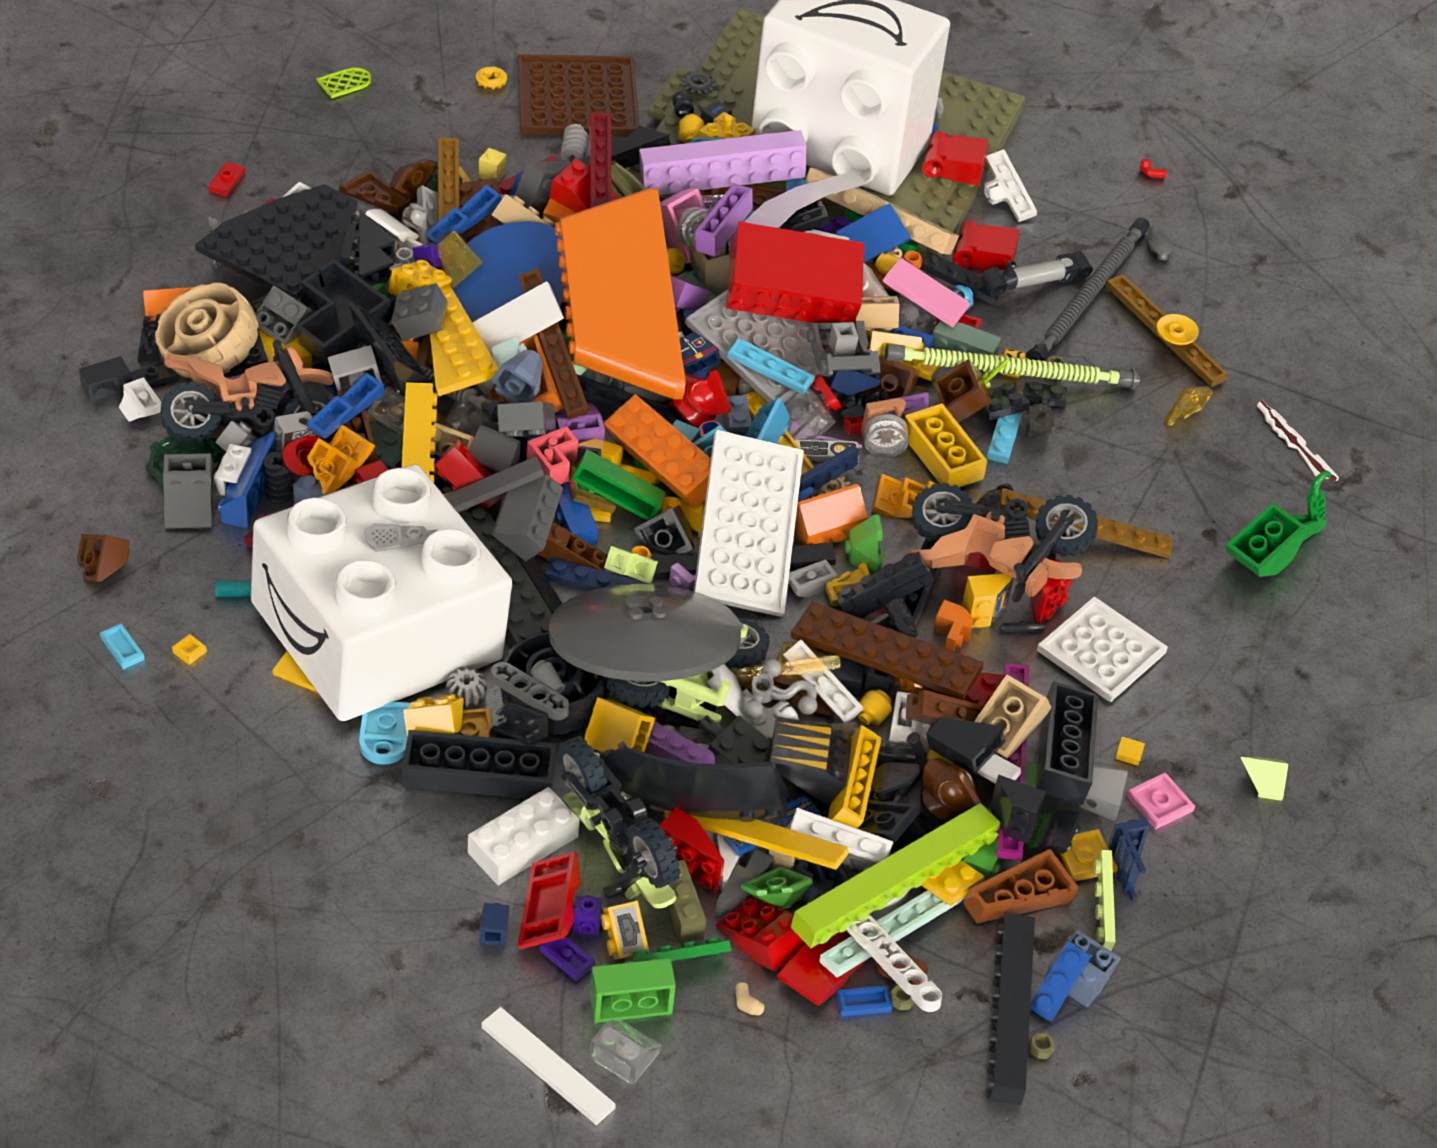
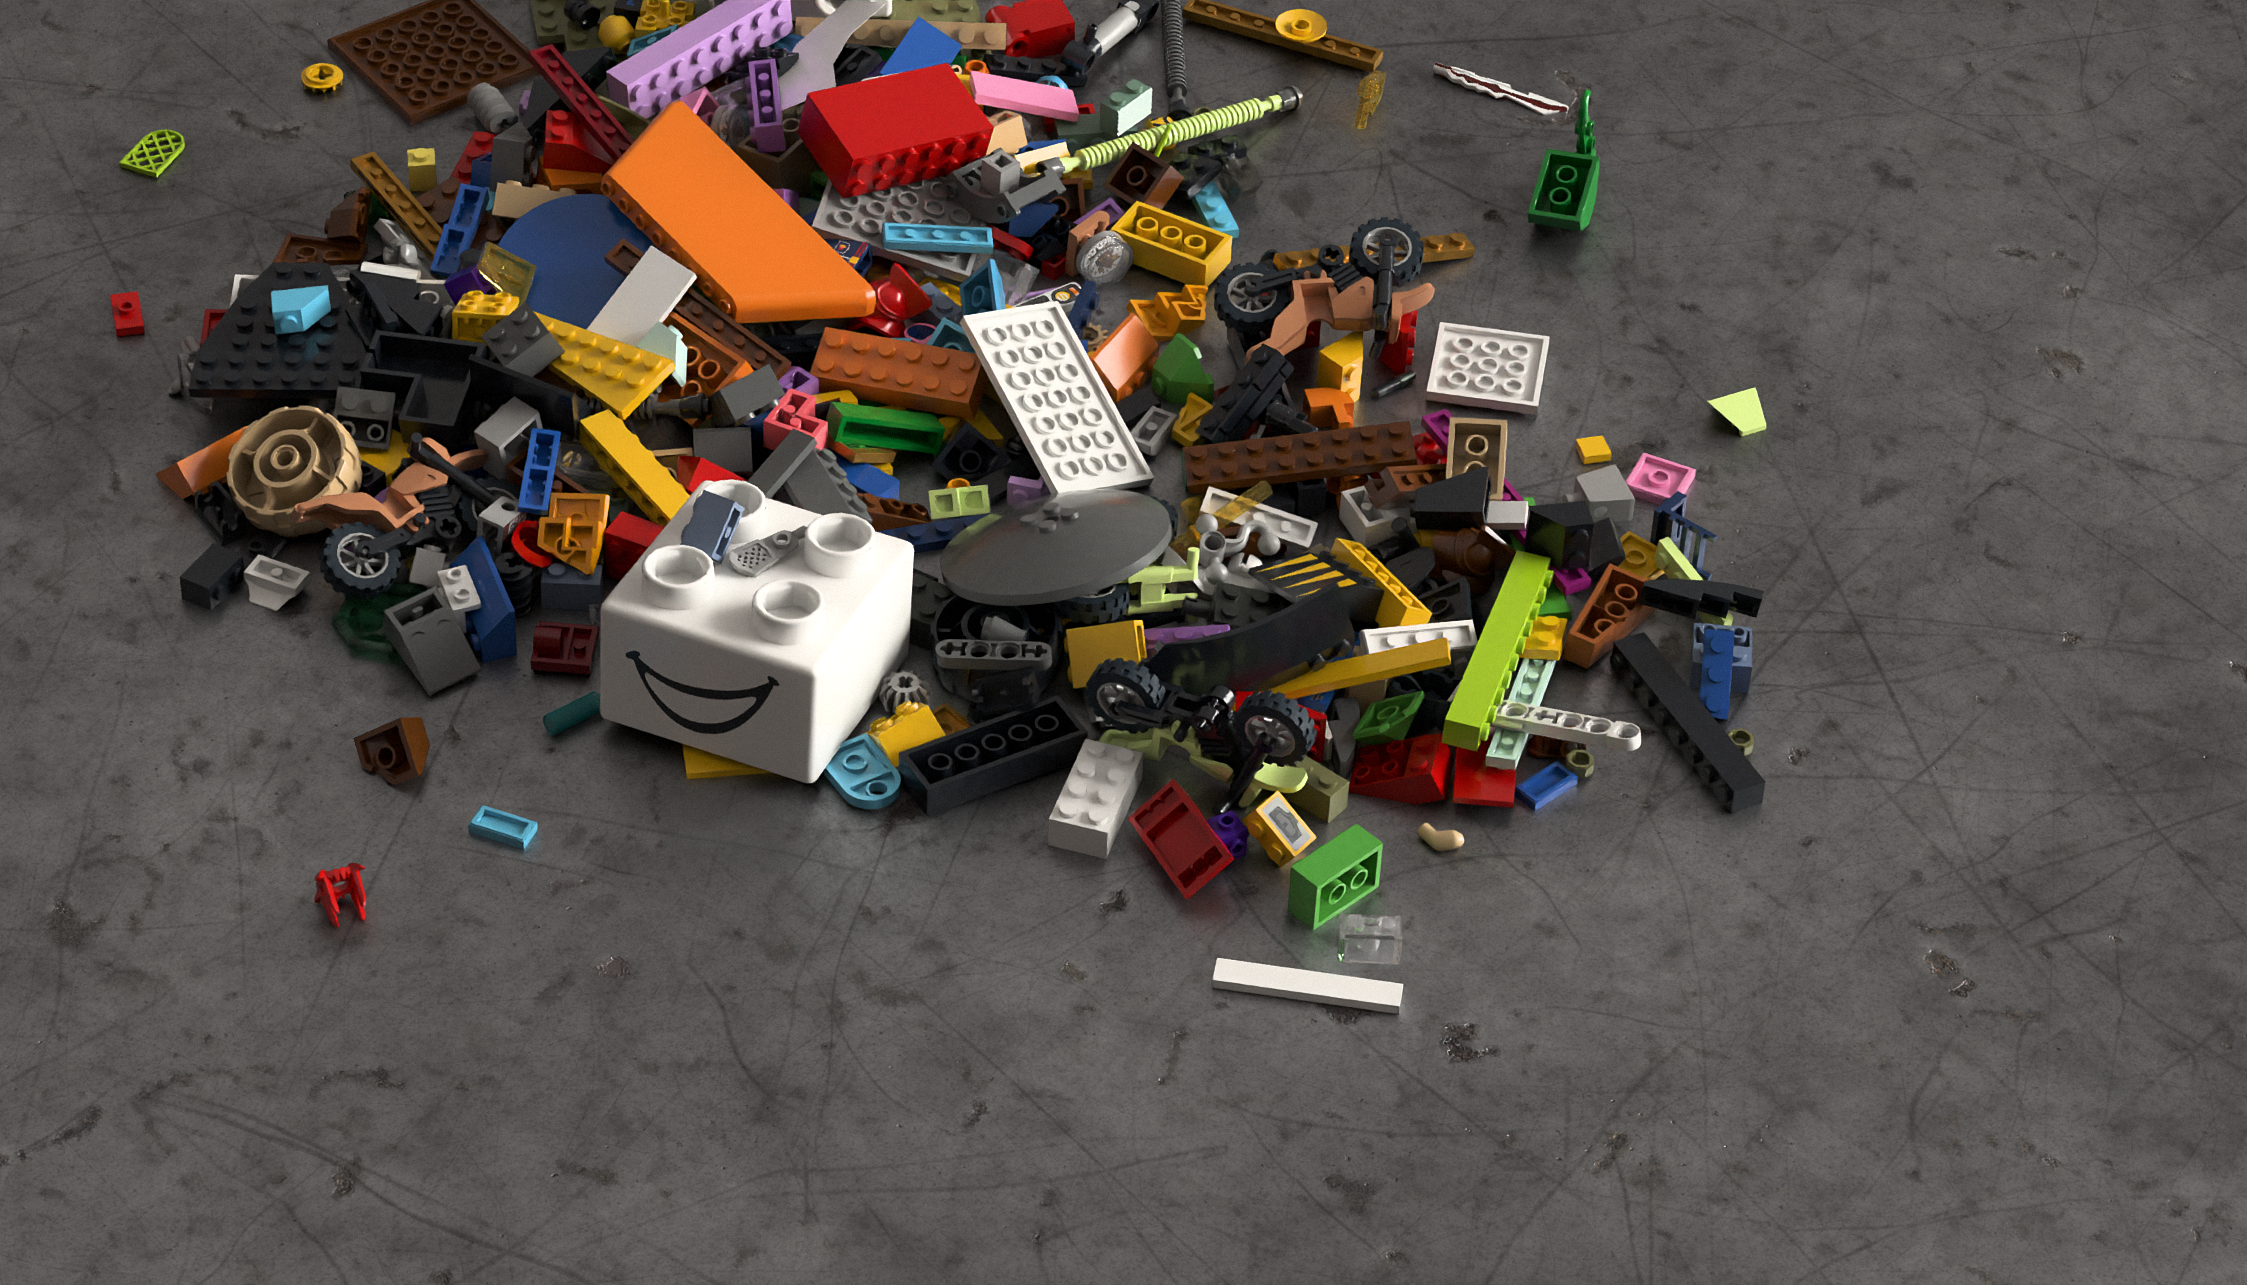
camera: 30 degrees left, 5 degrees down
yellow tile [172,634,207,665] -> none
dark blue brick [480,903,510,946] -> none
sand blue cone [491,350,543,403] -> none
dark purple plate [539,936,595,982] -> none
green plate [625,937,731,963] -> none
yellow head [858,690,892,725] -> none
black brick [1036,681,1099,805] -> none
none -> medium azure slope [271,285,331,334]
none -> sand blue brick [680,489,745,564]
none -> black slope [726,47,799,84]
none -> sand green brick [1100,79,1153,137]
none -> black slope [1638,579,1764,619]

